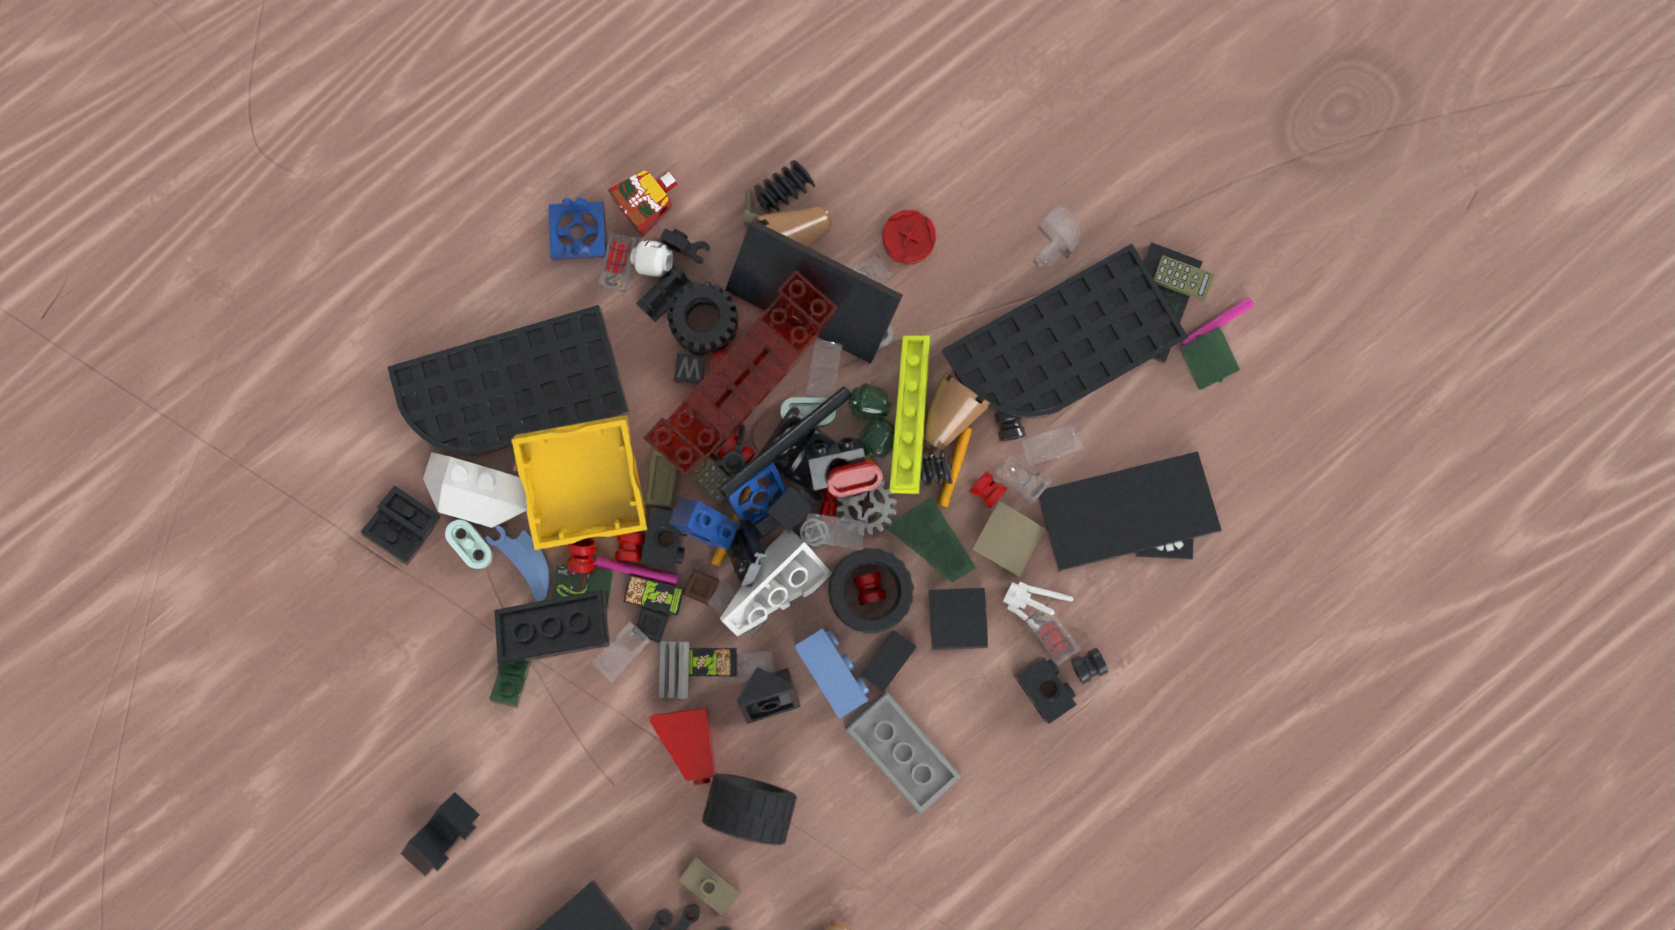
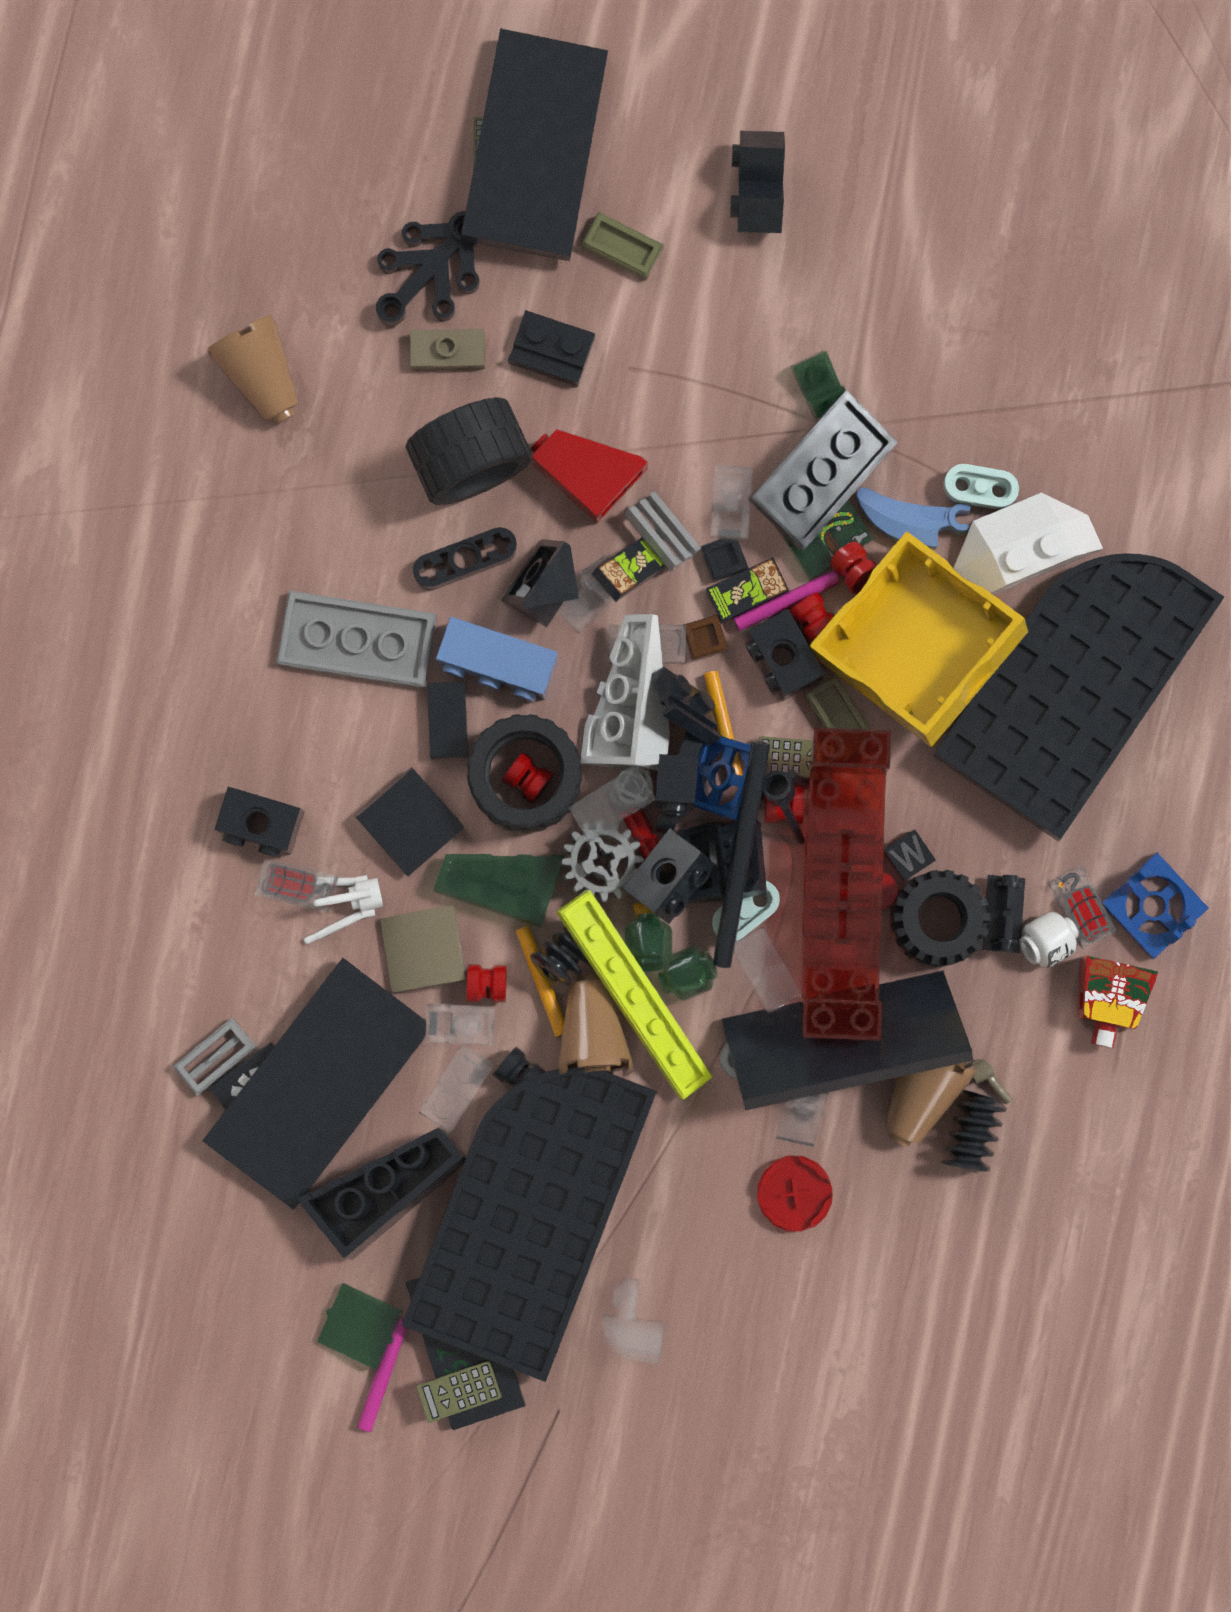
camera: 145 degrees right, 0 degrees up
black slope [361,485,440,565] -> none
black plate [660,228,710,264] -> none
blue brick [668,498,740,550] -> none
tile [826,461,883,497] -> none
black wheel [1070,648,1108,684] -> none
none -> light grey tile [173,1018,257,1096]
none -> black wedge [297,1127,467,1260]
none -> black beam [413,527,517,590]
none -> black plate [508,310,596,387]
none -> olive tile [581,212,664,280]

